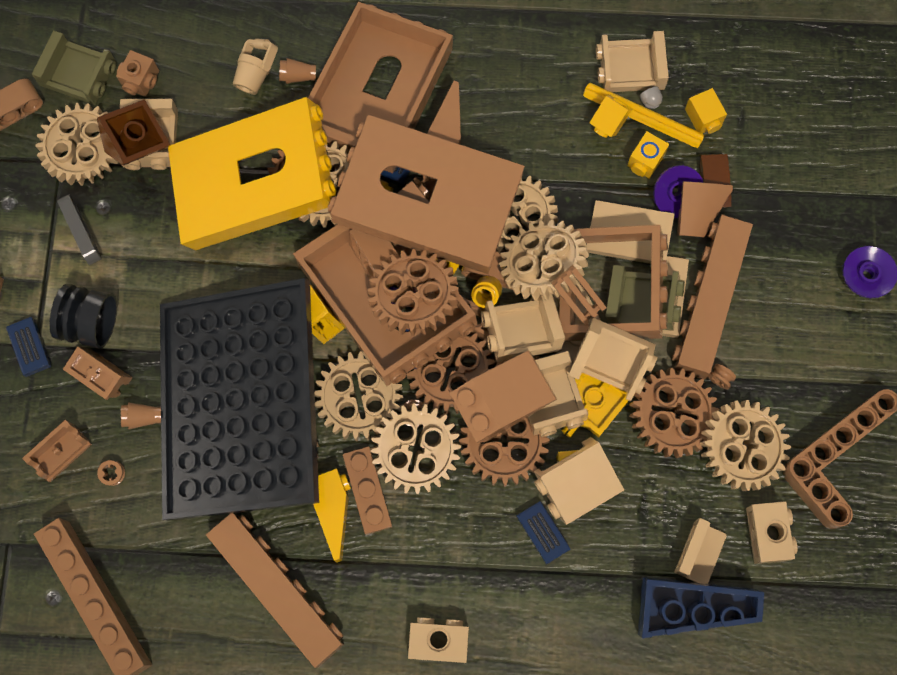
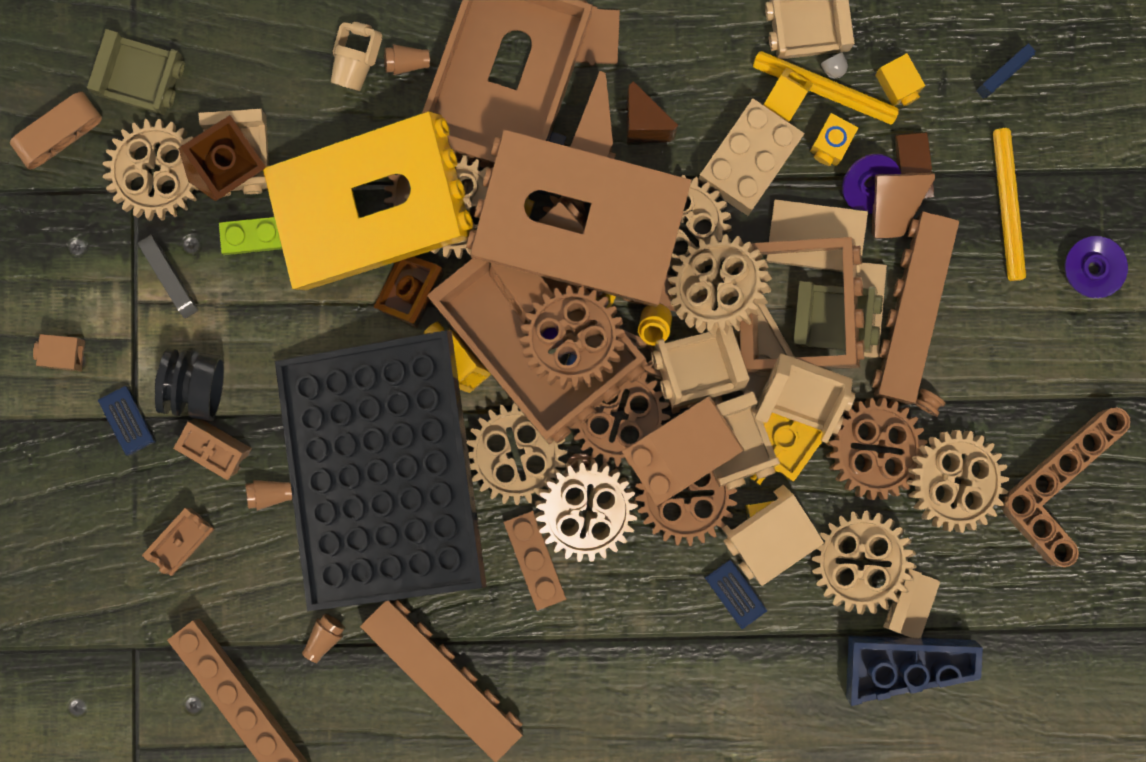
camera: 10 degrees left, 10 degrees up
medium nougat bush [97,460,125,486] -> none
medium nougat brick [116,50,159,97] -> none
yellow slope [313,469,351,563] -> none
tan brick [408,618,469,663] -> none
medium nougat tile [551,265,607,326] -> none
tan brick [746,502,798,564] -> none
none -> lime plate [219,217,282,255]
none -> medium nougat cone [302,614,345,663]
none -> reddish brown slope [374,256,444,329]
none -> medium nougat piece [576,6,620,66]
none -> reddish brown slope [627,81,678,143]
none -> tan brick [698,99,805,216]
none -> tan gear [812,511,917,615]
none -> dark blue tile [976,43,1036,99]
none -> yellow axle [993,128,1026,281]

